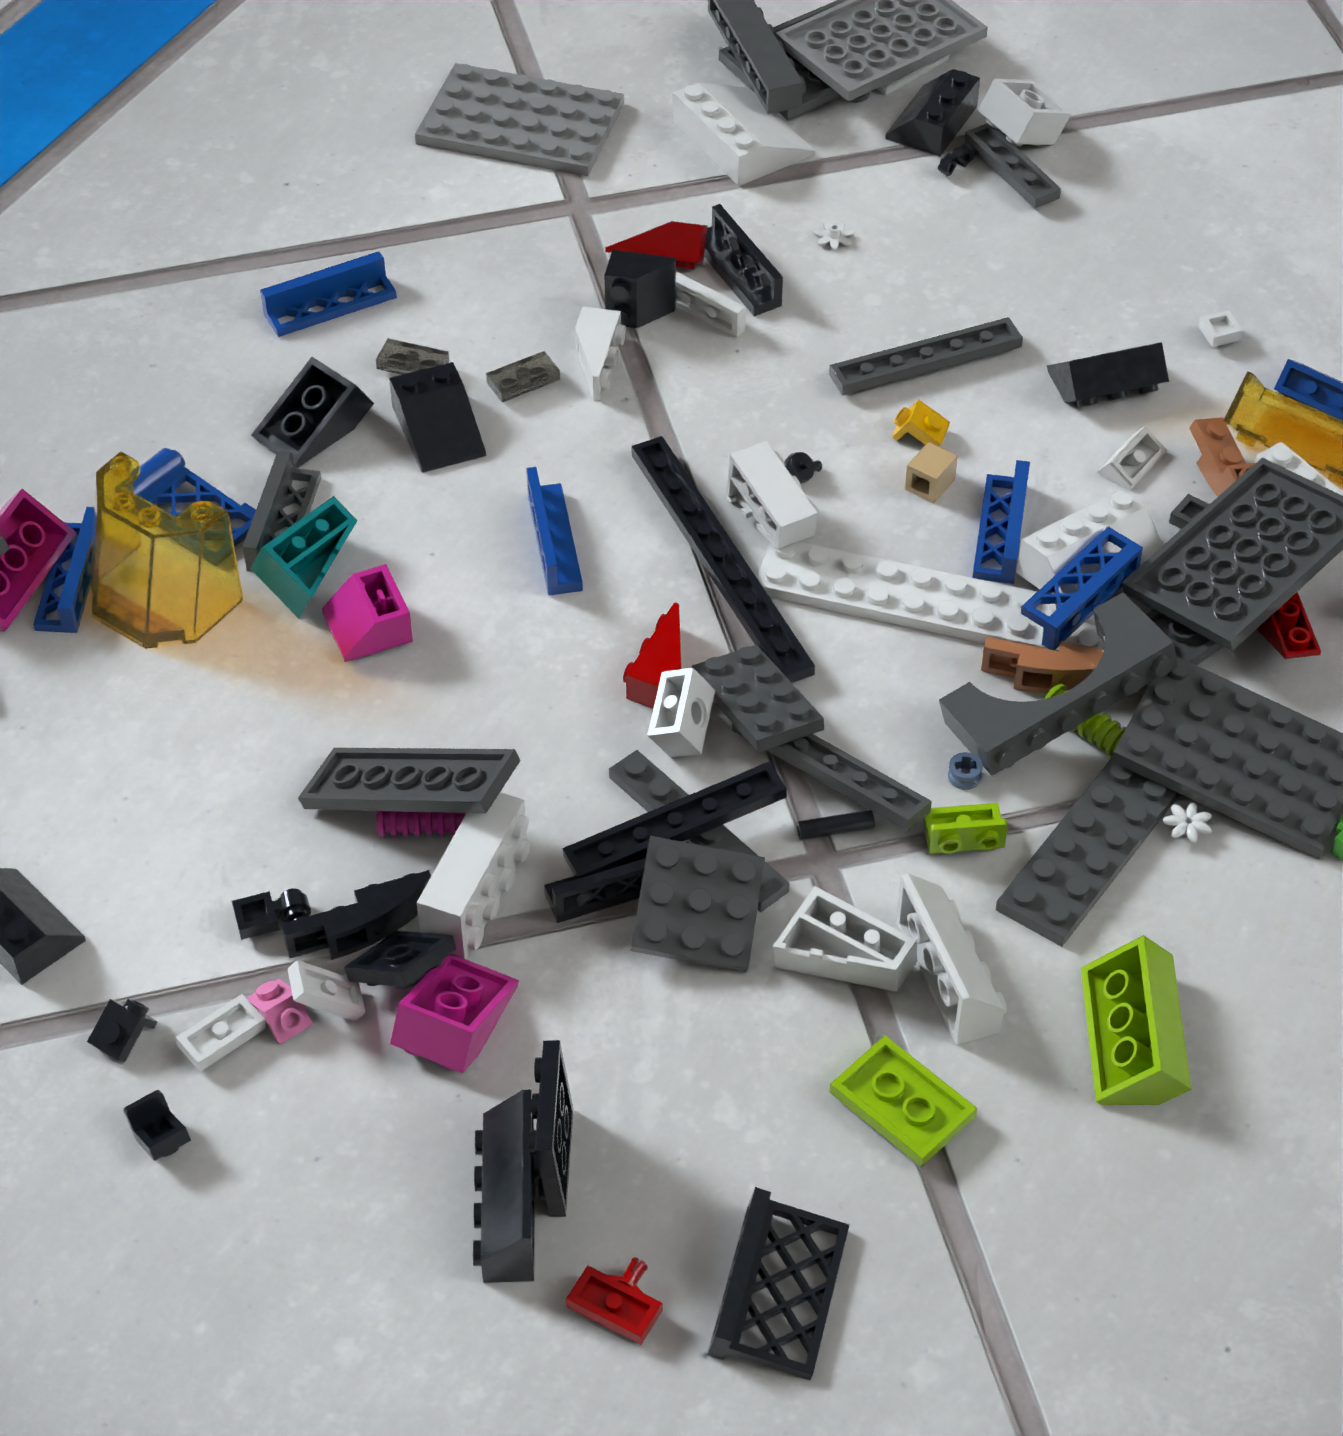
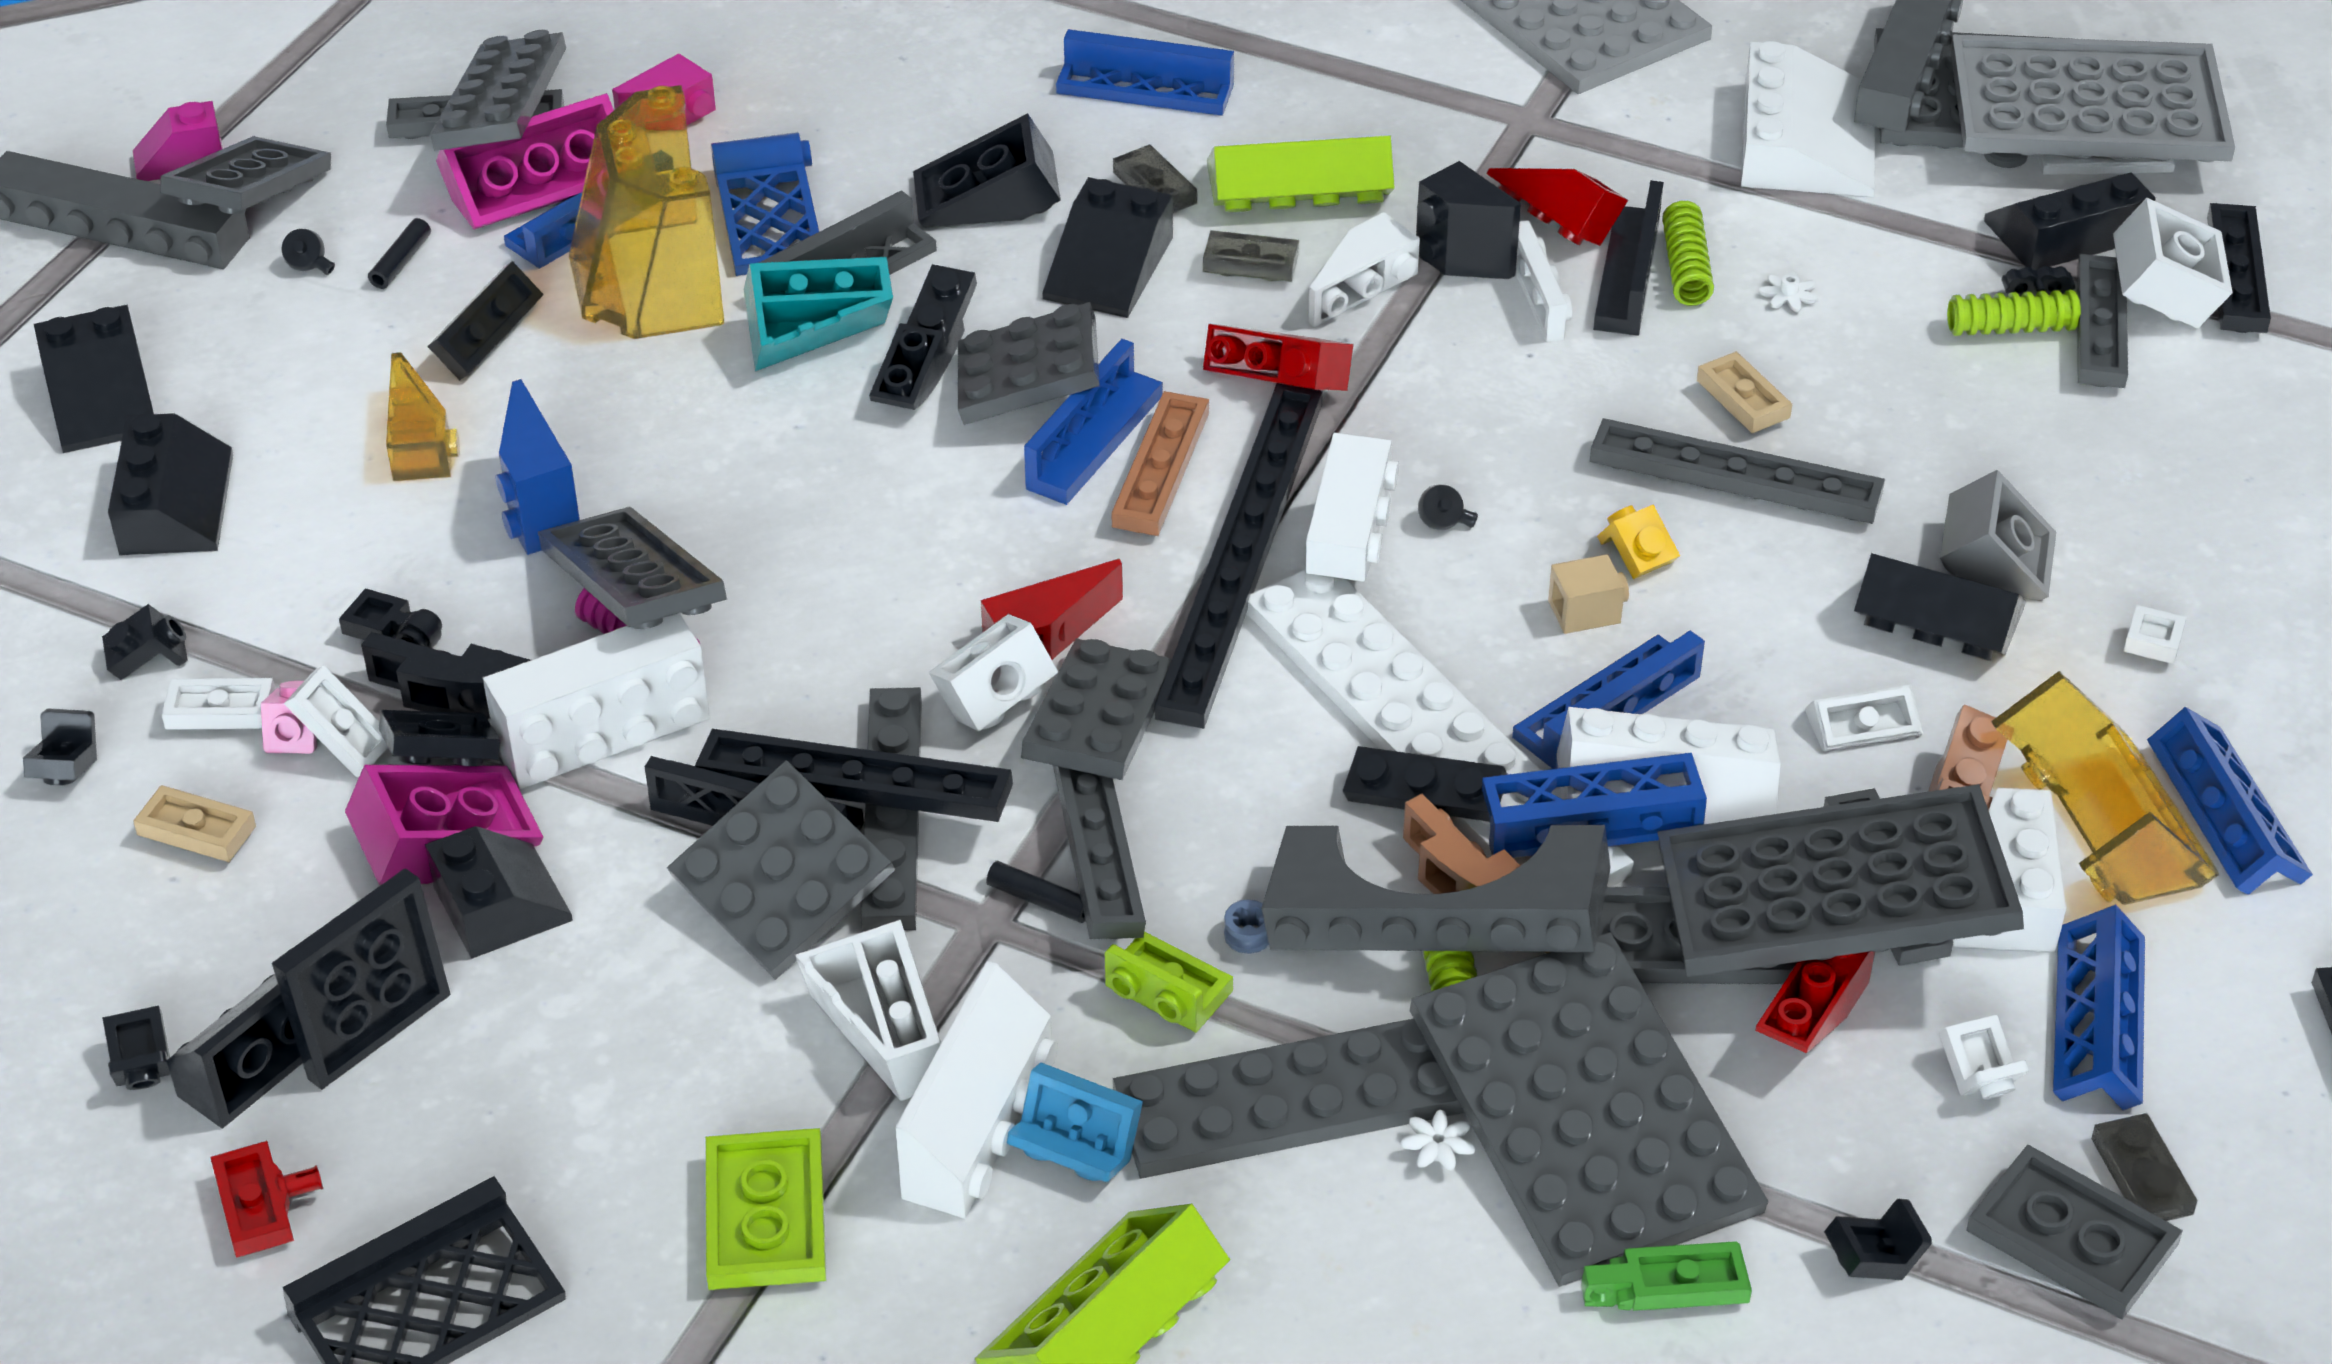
camera: 40 degrees right, 5 degrees down
dark pink slope [322,564,413,662] -> none
none -> black bracket [102,1005,170,1090]
none -> tan plate [133,785,256,862]
none -> clear yellow slope [386,352,460,481]
none -> black slope [425,826,573,959]
none -> black plate [427,261,544,381]
none -> blue slope [495,379,580,555]
none -> dark pink slope [612,53,716,128]
none -> black slope [869,264,977,410]
none -> dark grey plate [958,302,1100,425]
none -> dark azure bracket [1007,1062,1143,1182]
none -> nougat plate [1111,391,1209,536]
none -> red slope [1203,324,1354,391]
none -> lime slope [1207,135,1395,212]
none -> black plate [1342,746,1508,822]
none -> lime piece [1662,201,1714,306]
none -> tan plate [1697,351,1792,433]
none -> light grey slope [1940,470,2056,601]
none -> lime piece [1947,290,2081,336]
none -> black plate [2207,203,2271,333]

